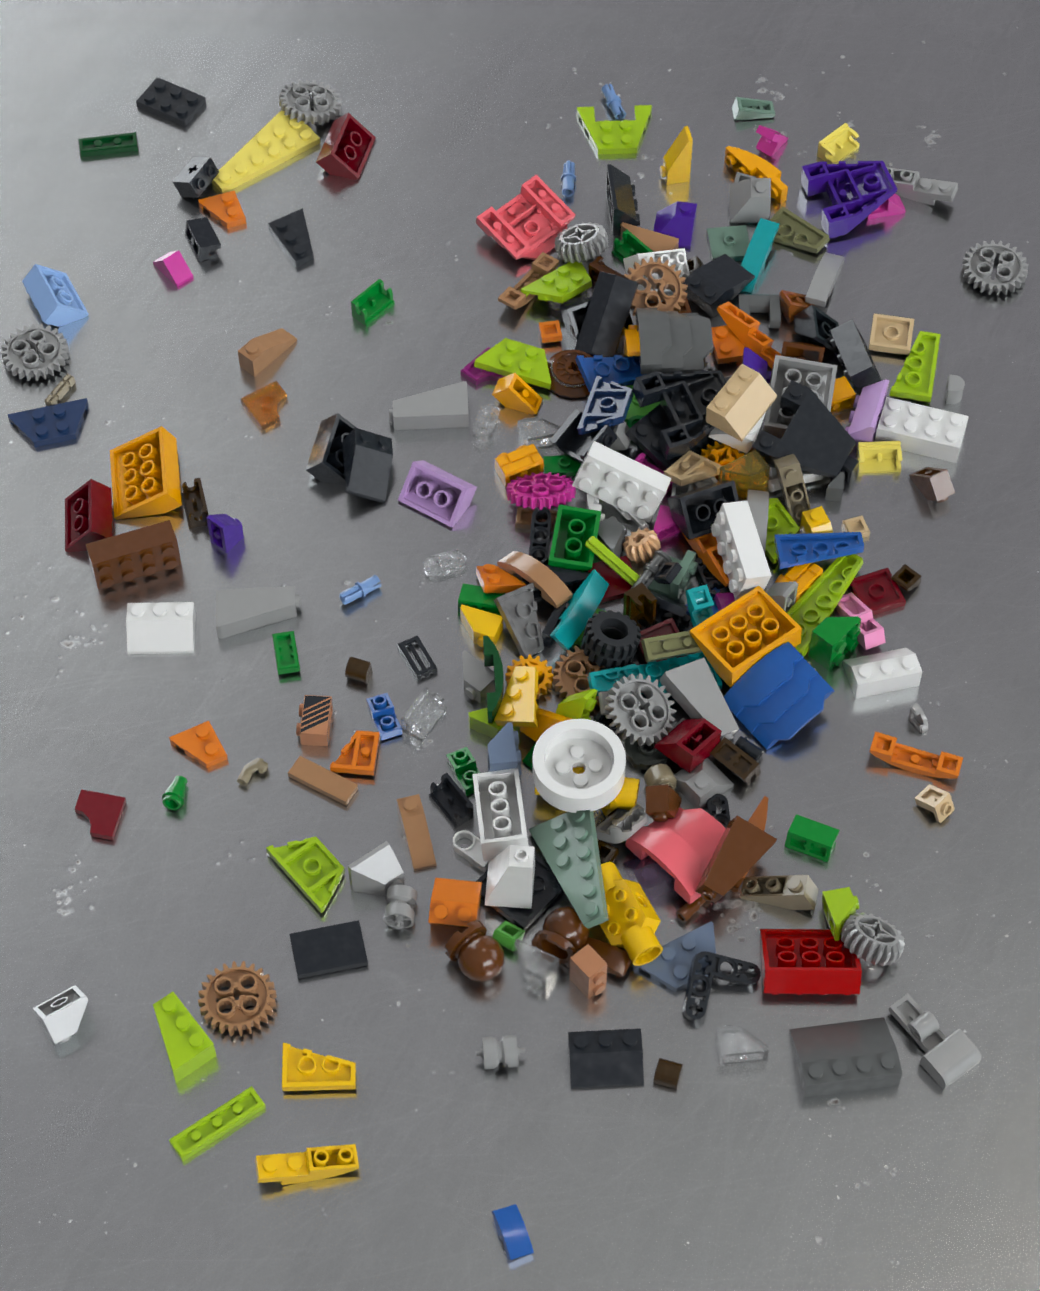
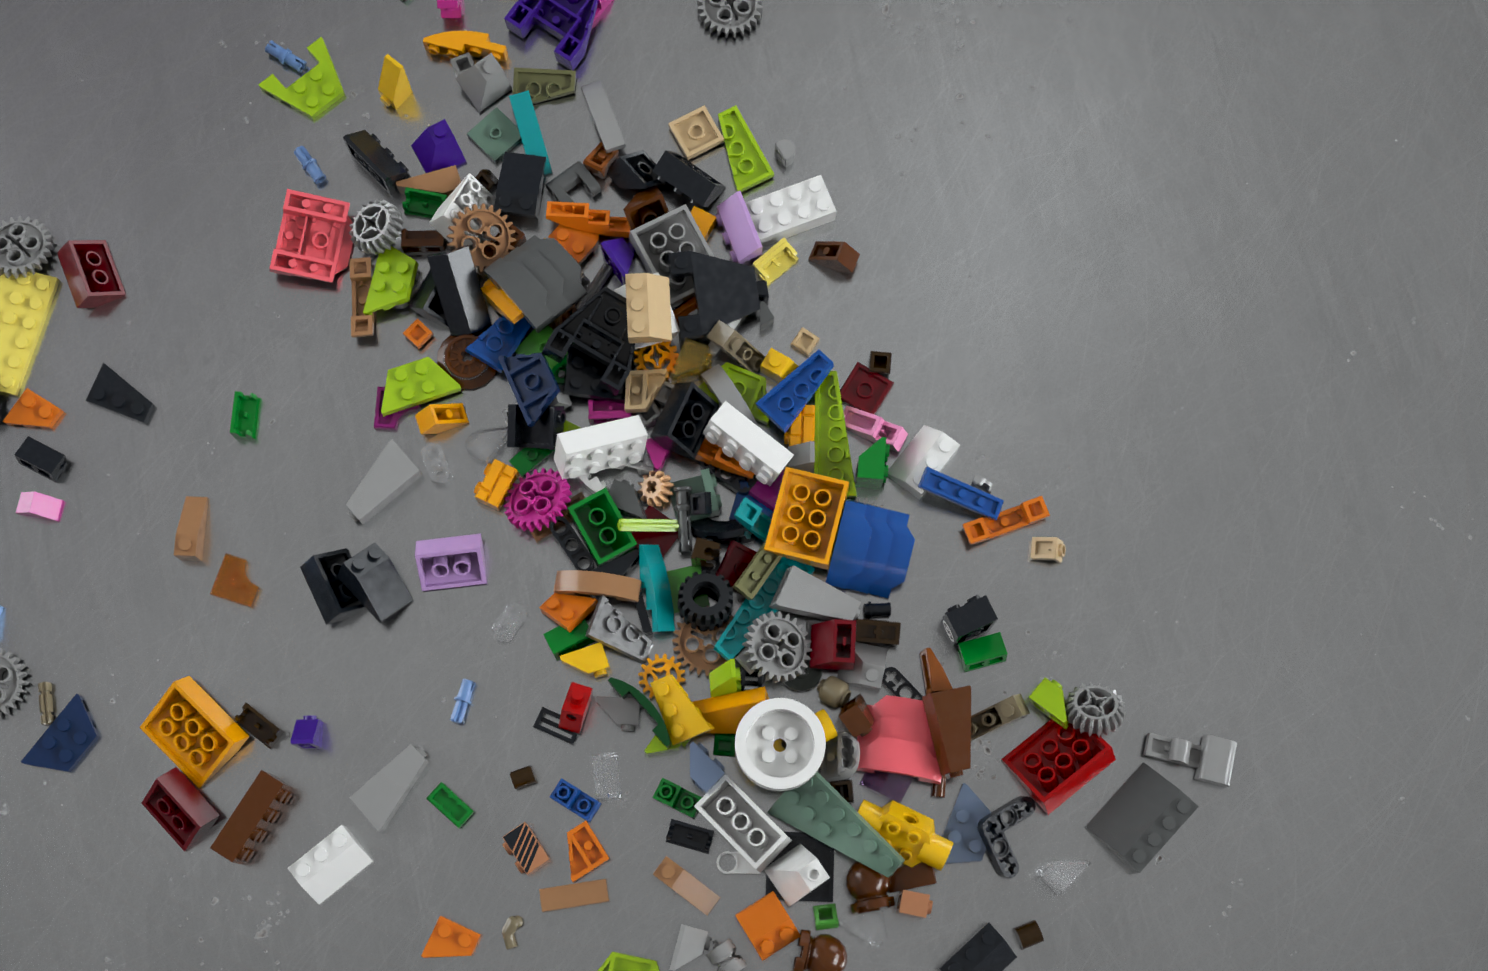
camera: 40 degrees left, 20 degrees up
none -> red torso [559,682,593,734]
none -> blue tile [918,467,1004,521]
none -> black brick [940,595,998,648]

